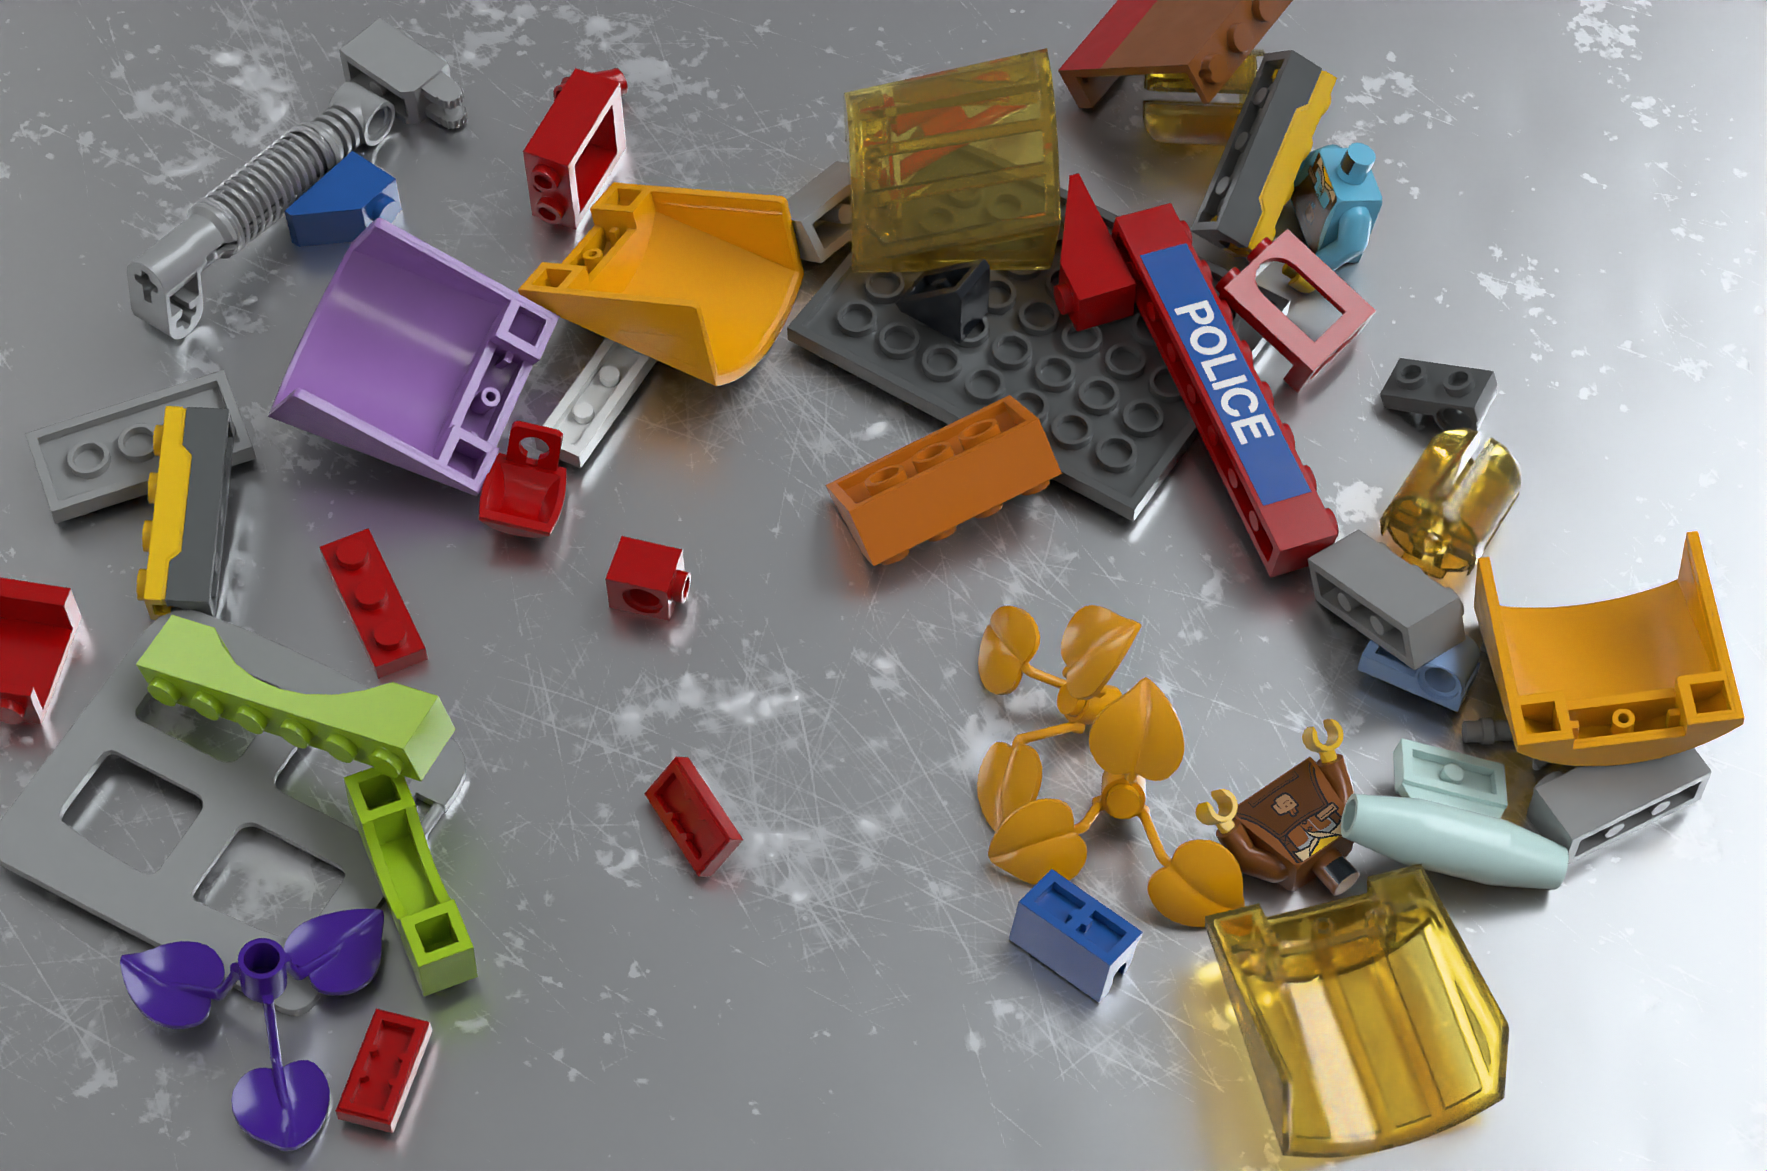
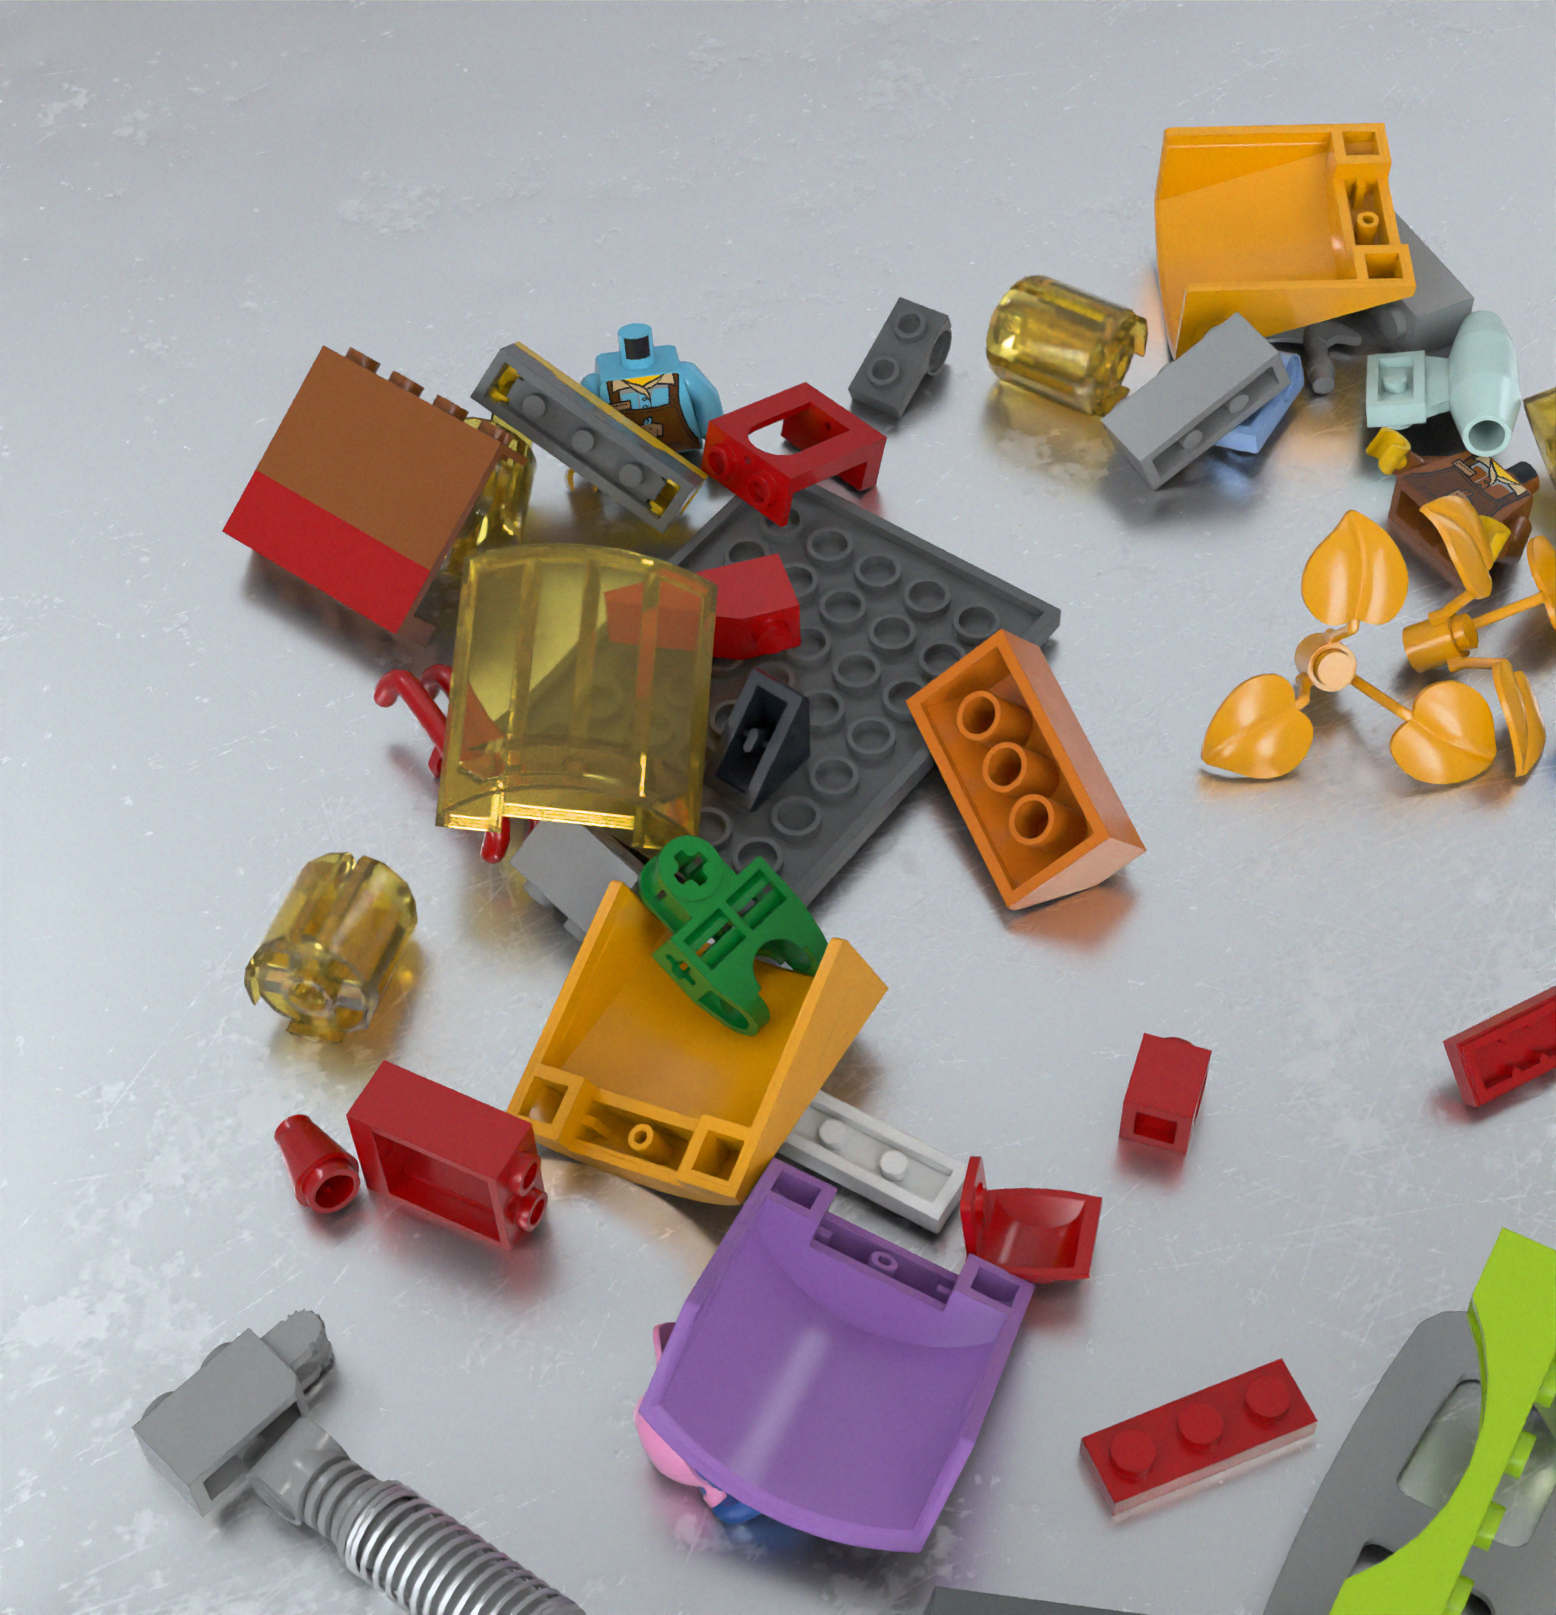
camera: 85 degrees left, 5 degrees down
blue slope [284,151,402,247] -> none
brick [1111,203,1339,578] -> none
none -> clear yellow cylinder [244,852,418,1044]
none -> green piece [638,835,828,1036]

